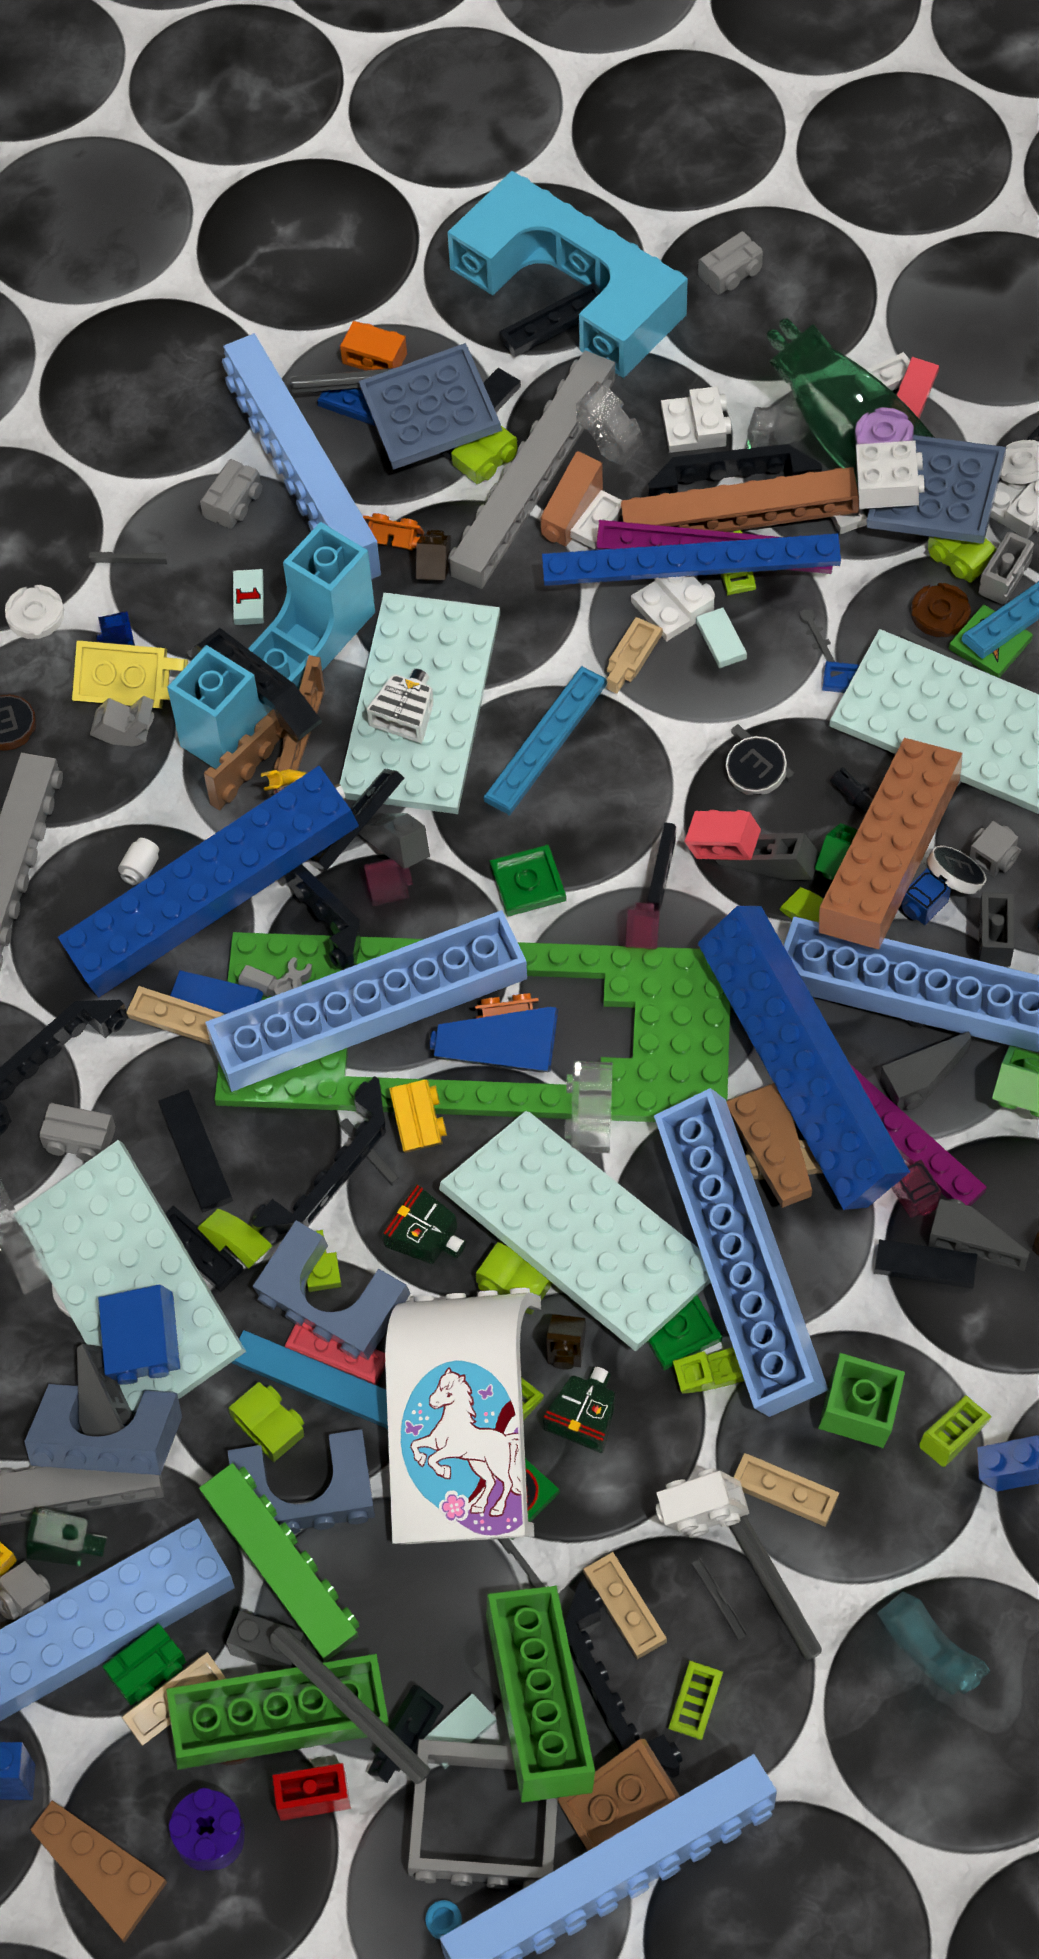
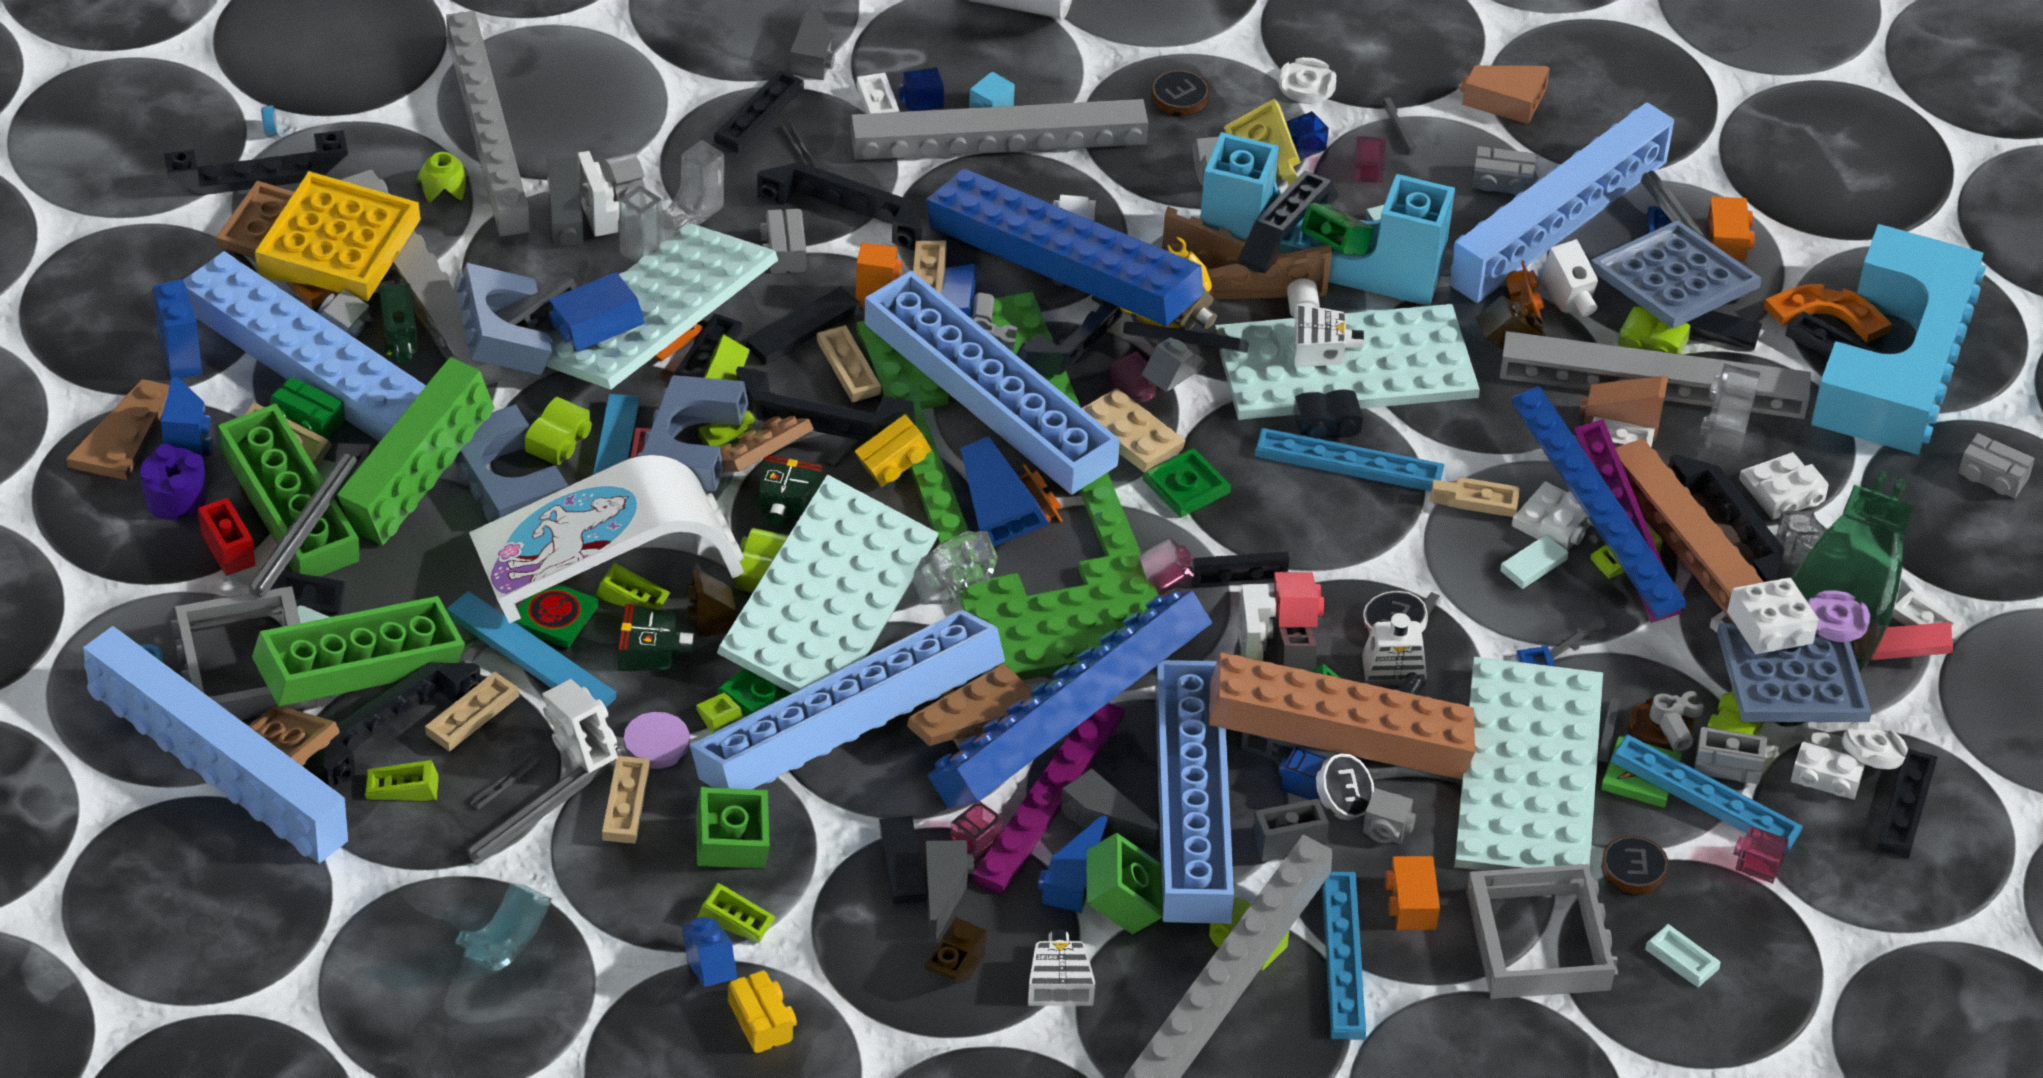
camera: 65 degrees right, 15 degrees down
none -> blue slope [161,377,213,464]
none -> dark azure tile [446,591,617,707]
none -> lavender tile [624,712,690,769]
none -> medium nougat plate [720,416,813,472]
none -> tan plate [817,325,881,403]
none -> orange brick [855,242,902,308]
none -> blue slope [1038,815,1108,913]
none -> tan plate [1082,388,1186,472]
none -> white plate [1237,584,1276,661]
none -> white brick [1287,278,1320,318]
none -> black brick [1293,389,1363,439]
none -> green brick [1300,203,1374,256]
none -> clear pink brick [1354,136,1386,183]
none -> white torso [1362,613,1427,681]
none -> nougat slope [1460,65,1550,124]
none -> white torso [1539,239,1598,317]
none -> light grey bar [1649,691,1704,752]
none -> orange plate [1764,284,1892,343]

